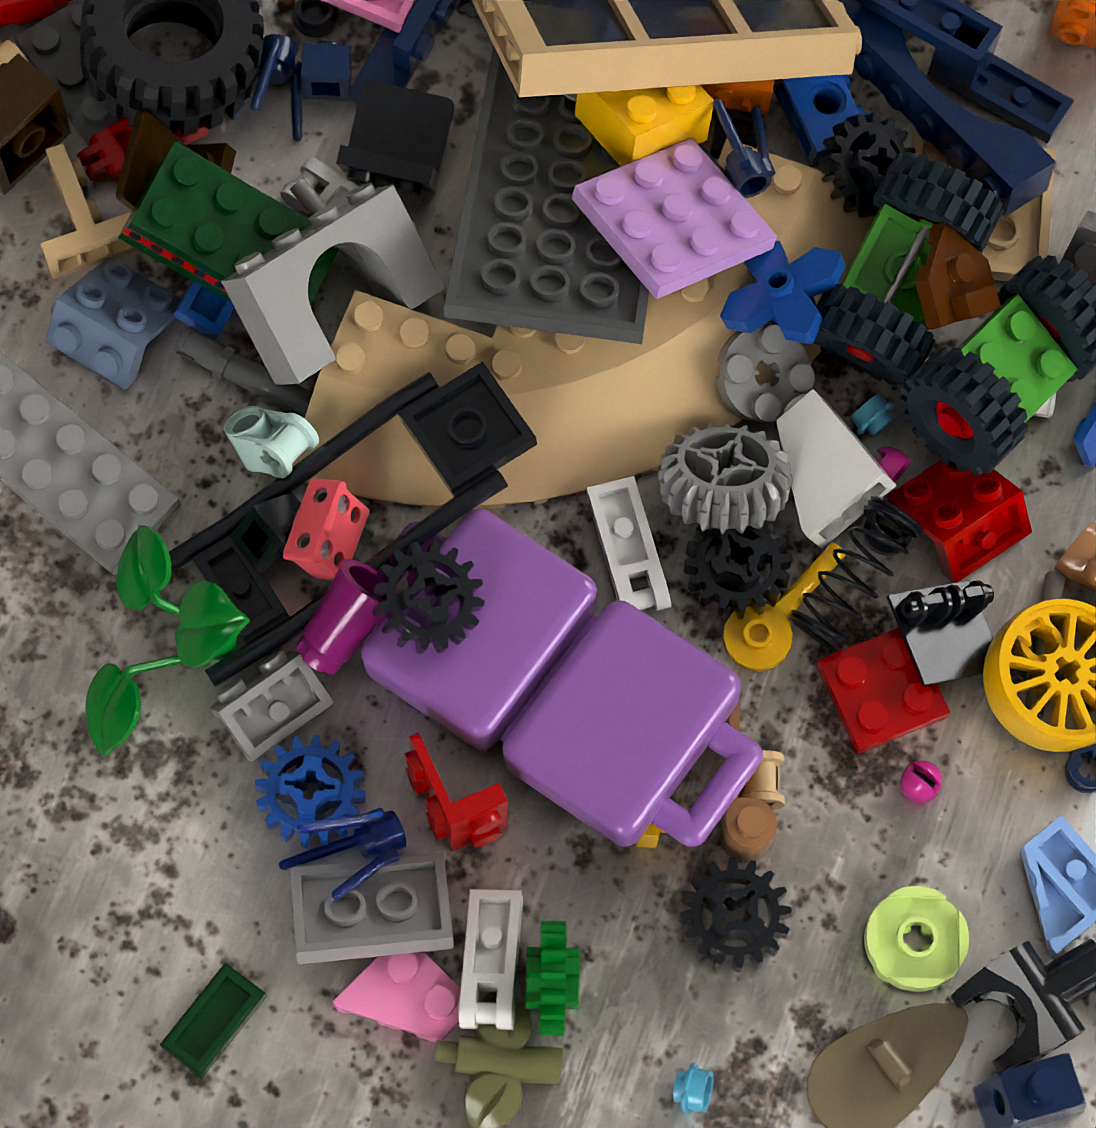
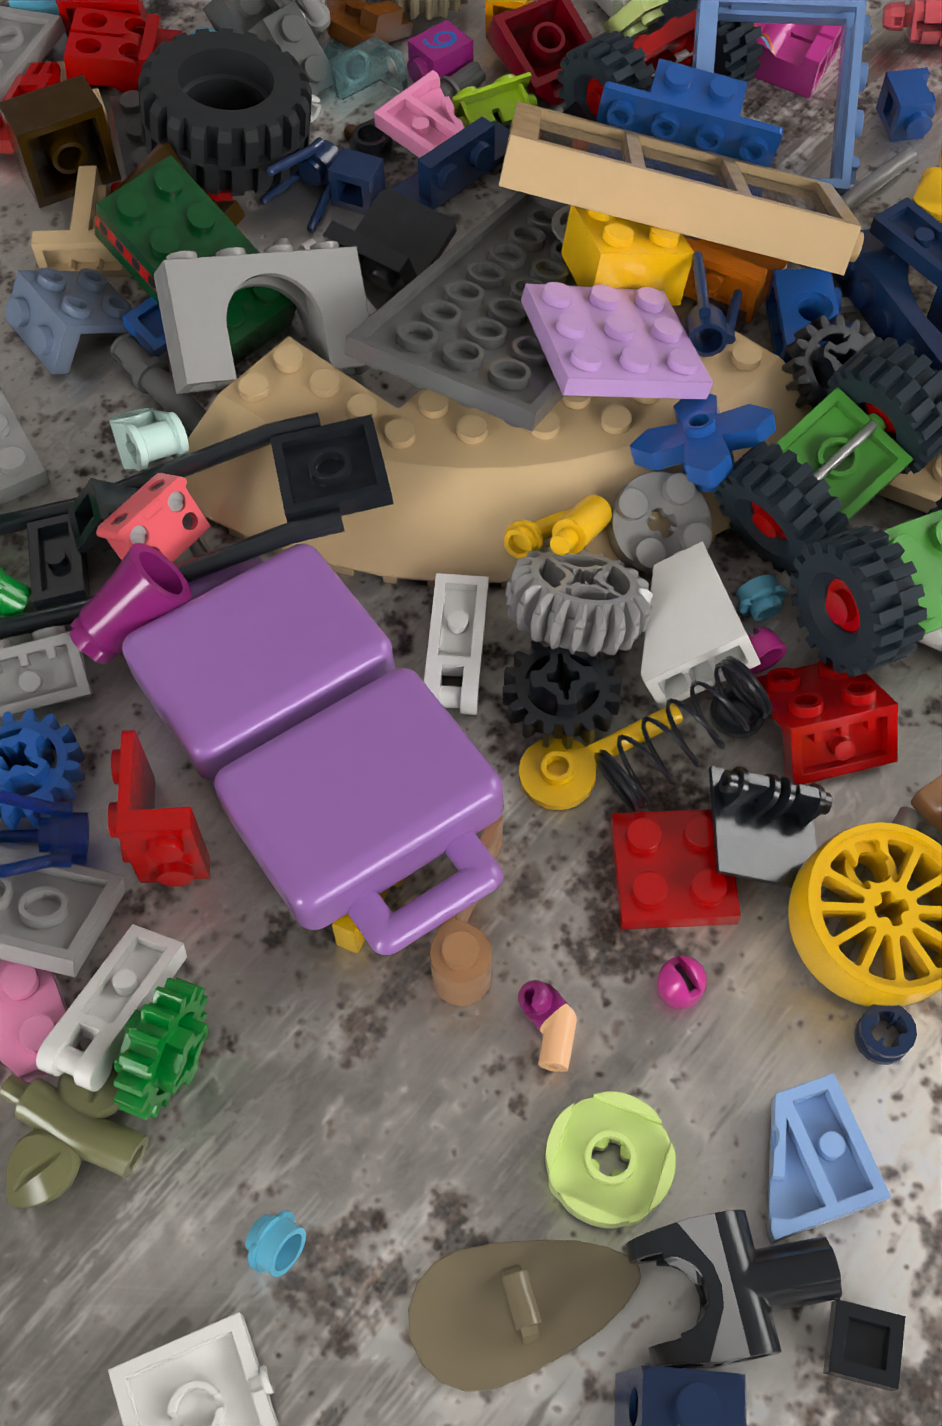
camera: 25 degrees right, 10 degrees down
black gear [371,541,485,654] -> none
black gear [678,857,792,973] -> none
tan bush [740,750,785,810] -> none
reddish brown plate [915,222,1001,330] -> none
none -> yellow plant [504,494,612,559]
none -> arm [518,980,577,1072]

